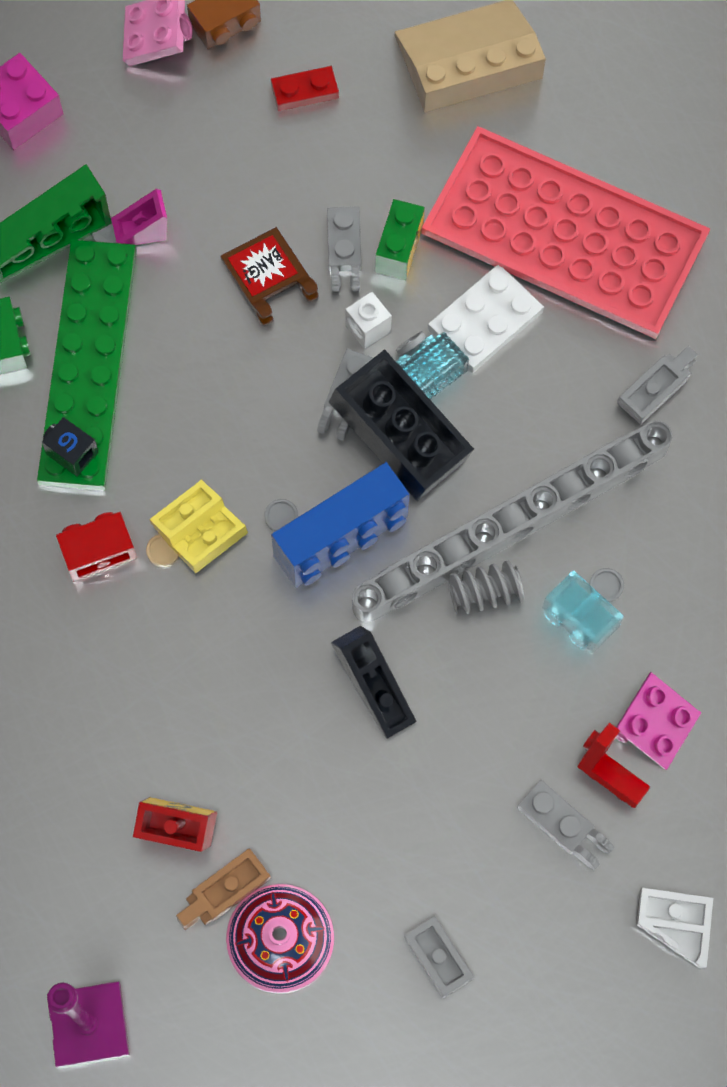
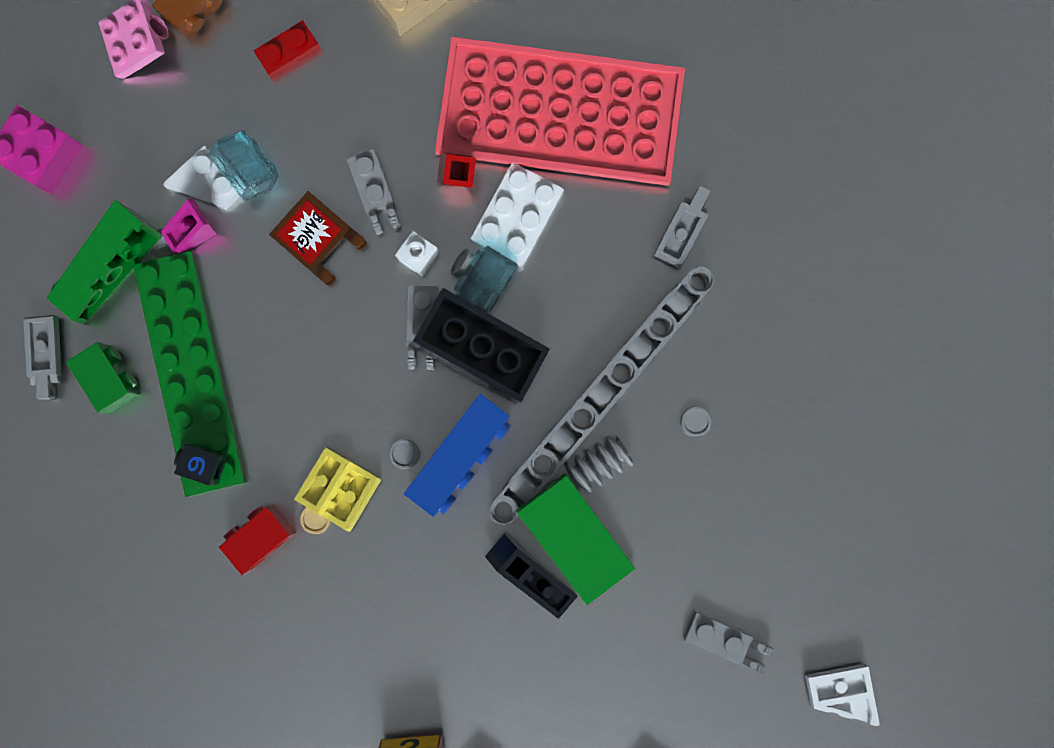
camera: 20 degrees left, 15 degrees up
green brick [375,199,425,281] -> none
clear light blue brick [542,570,624,654] -> none
red bracket [577,723,650,808] -> none
dark pink hinge [616,672,701,770] -> none
none -> white wing [163,146,247,210]
none -> clear light blue brick [208,130,279,202]
none -> red brick [437,153,476,188]
none -> green tile [515,473,635,605]

